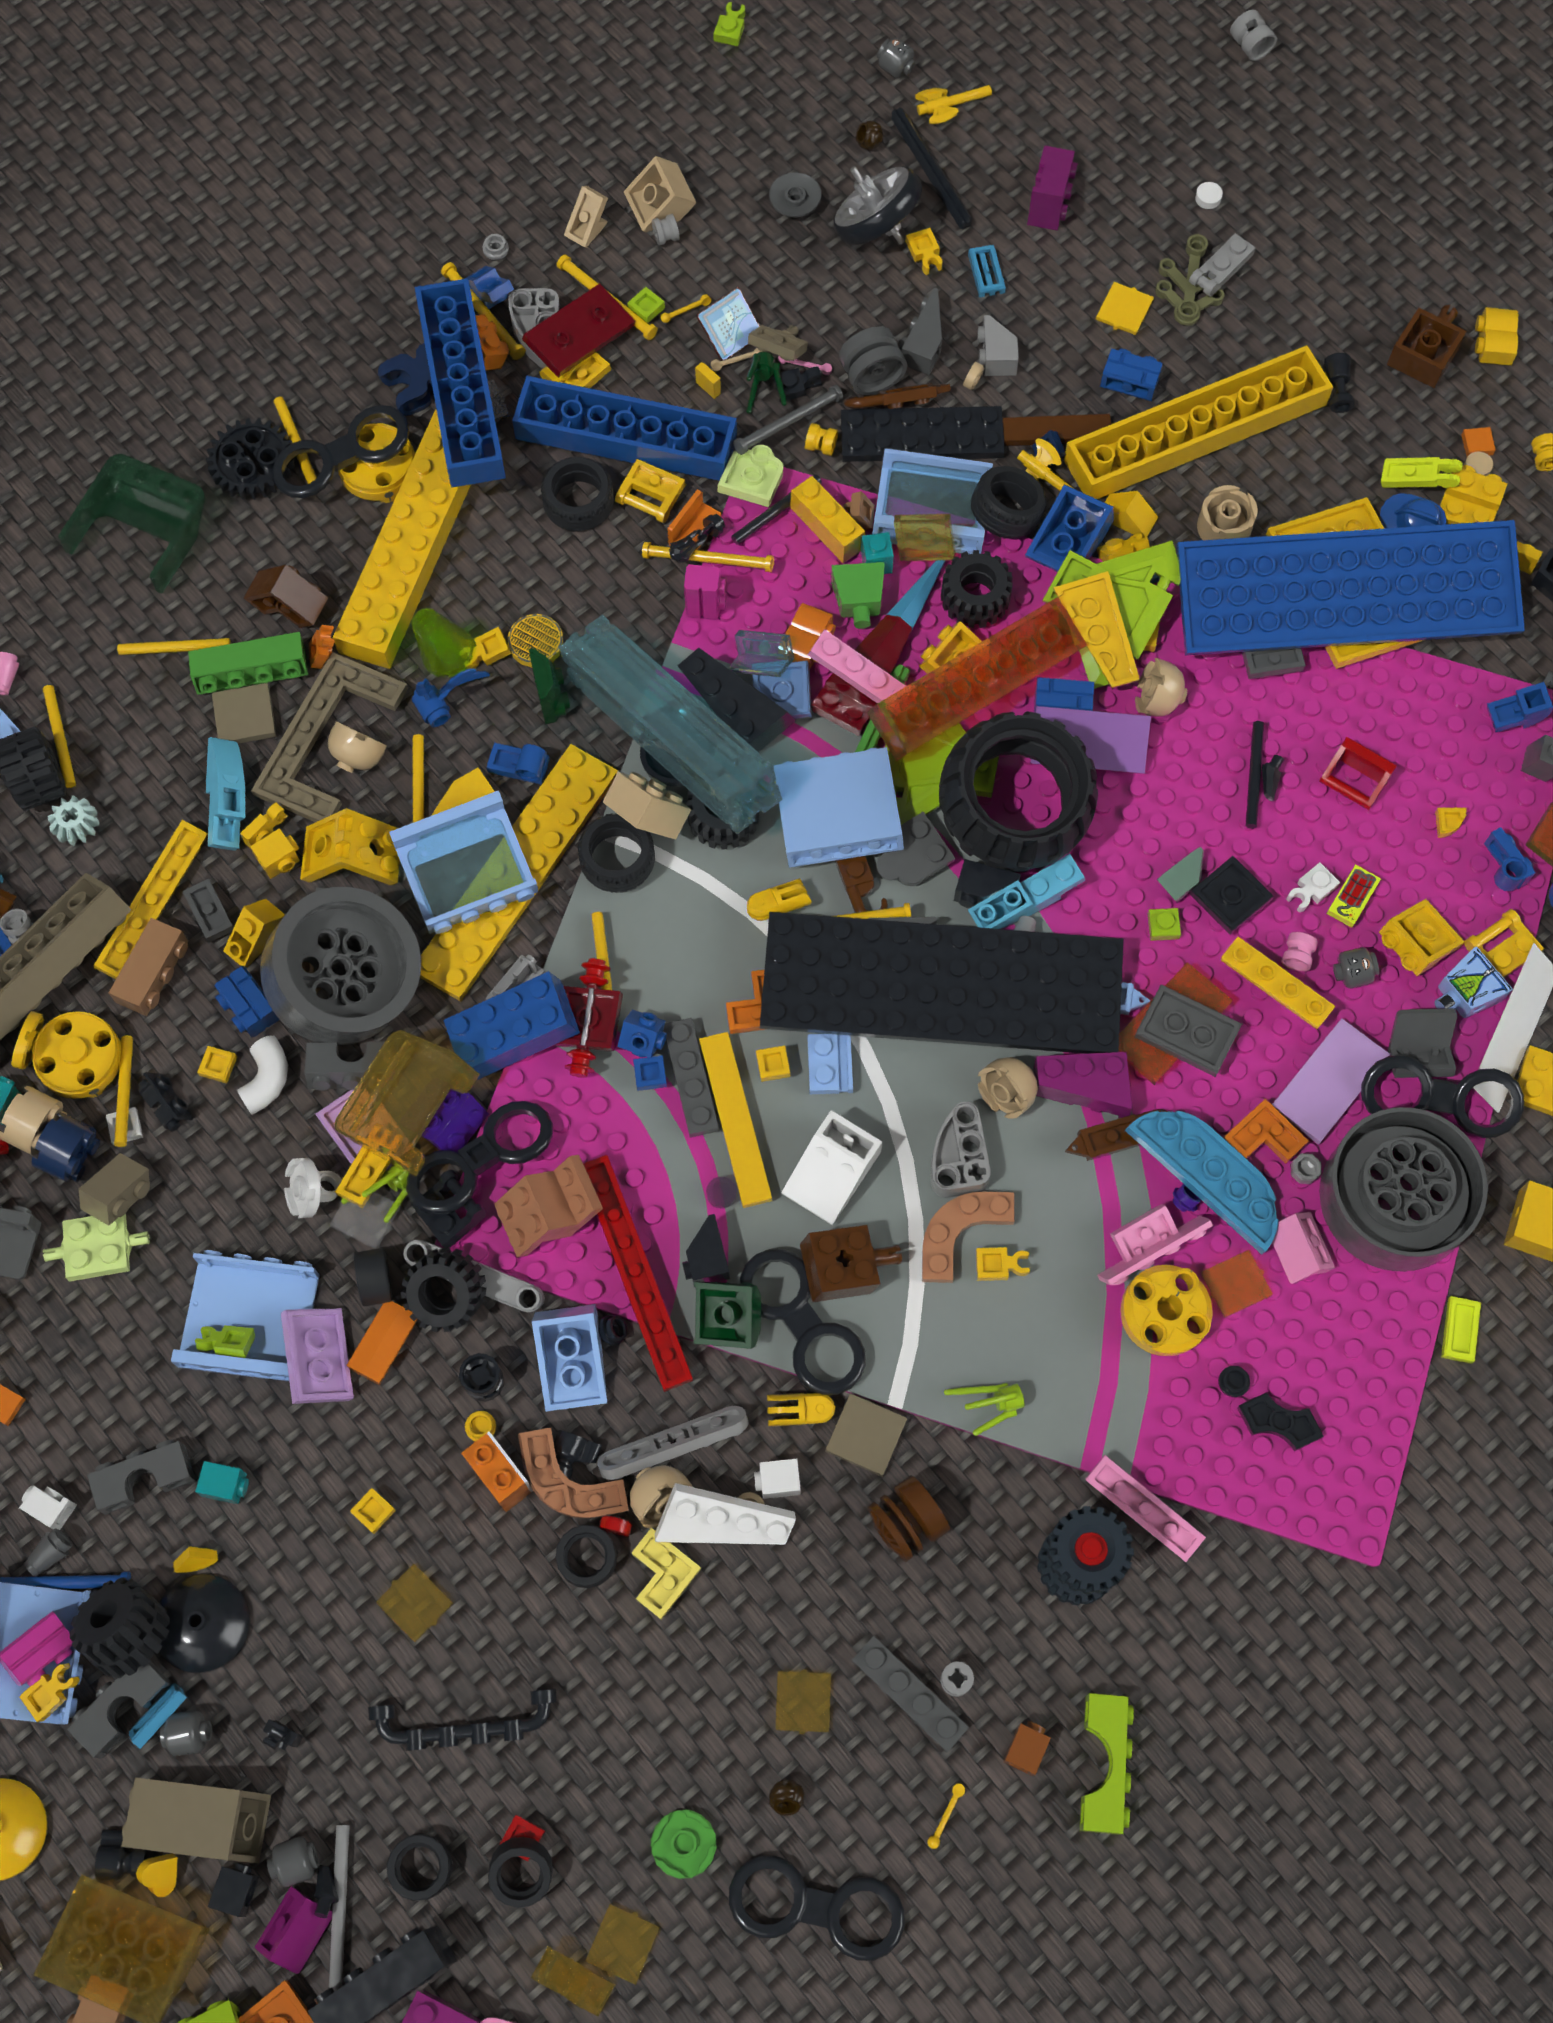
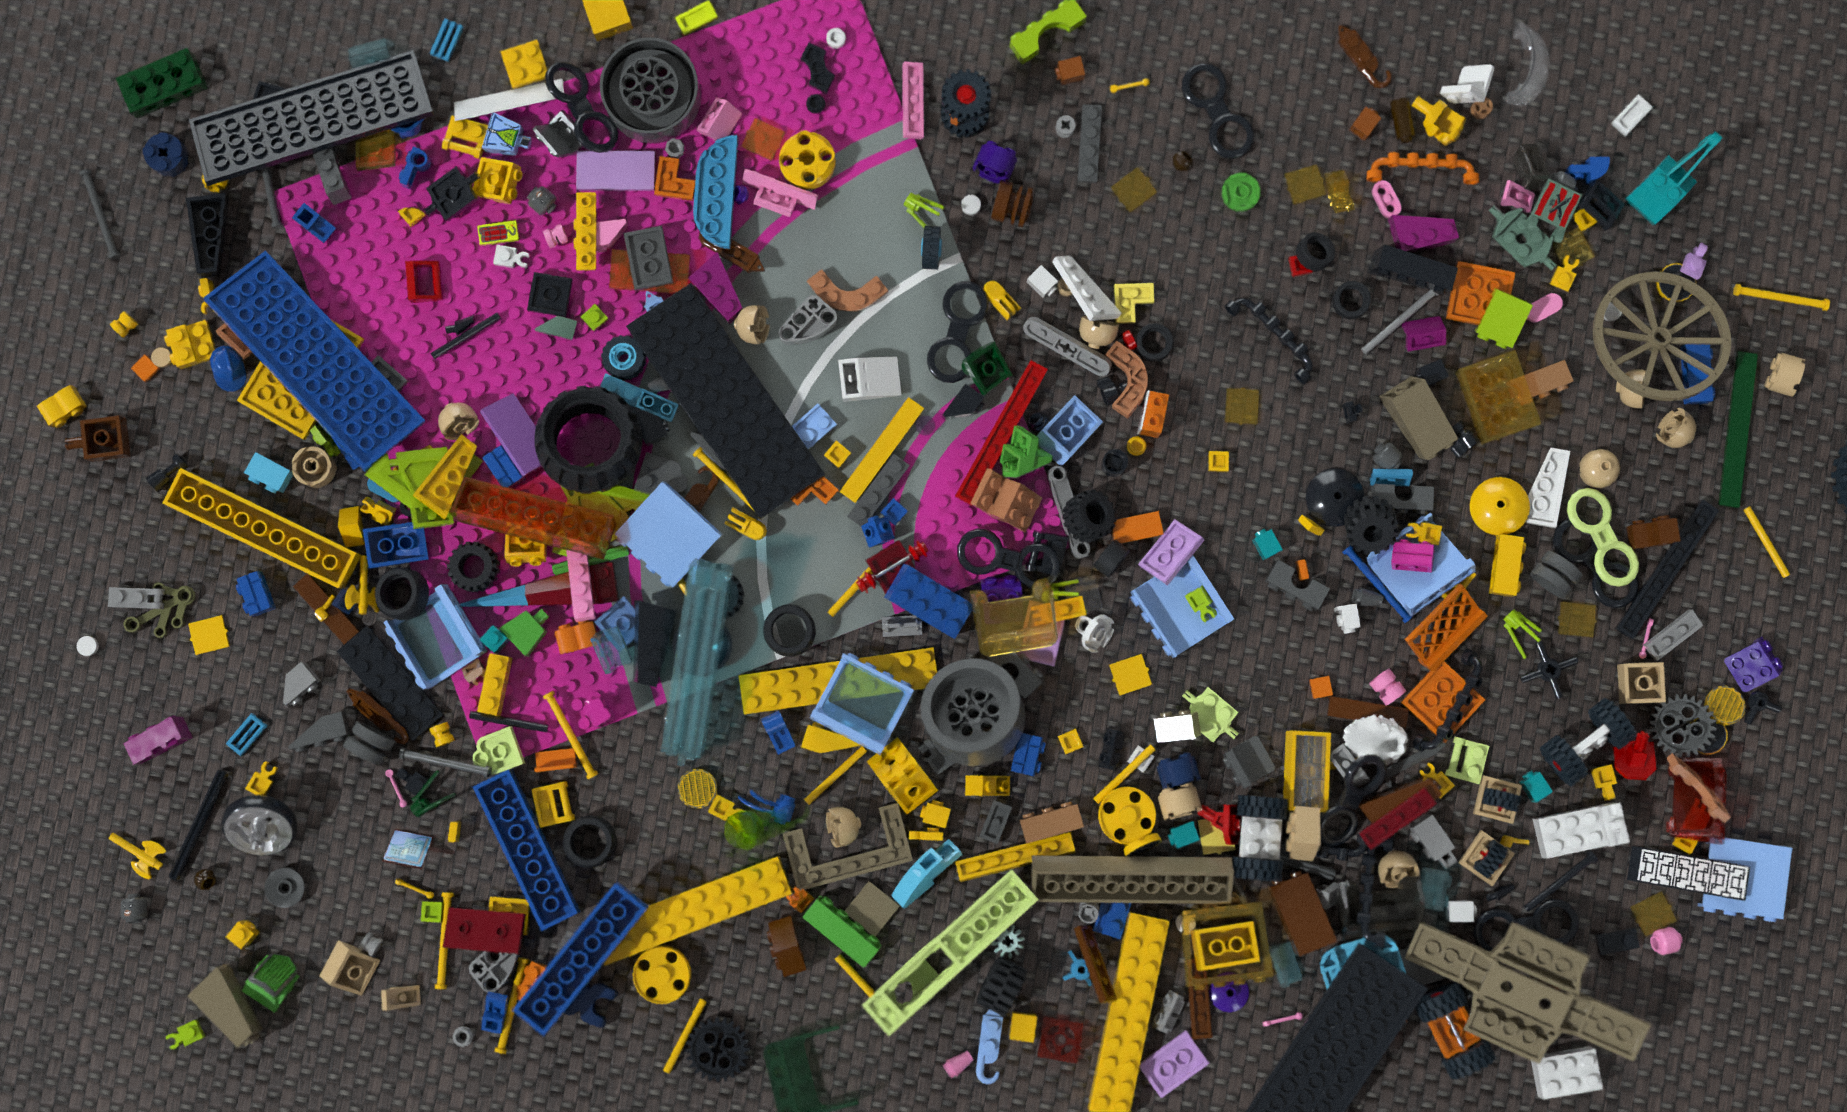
camera: 130 degrees left, 15 degrees up
yellow bar [42,685,76,788] -> none
yellow tile [136,1853,178,1897] -> none
white cylinder [237,1035,288,1115] -> none
dark grey head [267,1836,319,1887] -> none
black bar [272,405,410,499] -> none
black bar [314,1865,339,1918] -> none
dark green slope [528,648,570,725] -> none
tan brick [603,772,691,840] -> none
black piece [669,514,725,563] -> none
tan hinge [711,348,763,371] -> none
dark tan plate [748,325,808,361] -> none
reddish brown brick [800,1225,902,1303] -> none
dark tan tile [825,1393,907,1477] -> none
clear yellow tile [894,514,956,561] -> none
tan tile [963,361,985,390] -> none
yellow plate [975,1247,1030,1281] -> none
neon yellow hinge [1381,457,1463,488] -> none
none -> dark tan slope [188,964,263,1048]
none -> yellow brick [226,920,260,949]
none -> bright green piece [242,954,300,1013]
none -> medium azure brick [244,452,293,494]
none -> yellow hand [315,595,336,622]
none -> black plate [424,166,480,221]
none -> bright pink slope [596,219,628,253]
none -> black wheel [601,335,646,381]
none -> white tile [826,28,846,49]
none -> yellowish green piece [862,869,1038,1036]
none -> black wheel [921,226,942,270]
none -> white tile [961,195,981,215]
none -> dark purple brick [973,141,1017,184]
none -> bright green piece [1000,426,1053,478]
none -> yellow piece [1109,654,1152,696]
none -> orange tile [1295,559,1309,581]

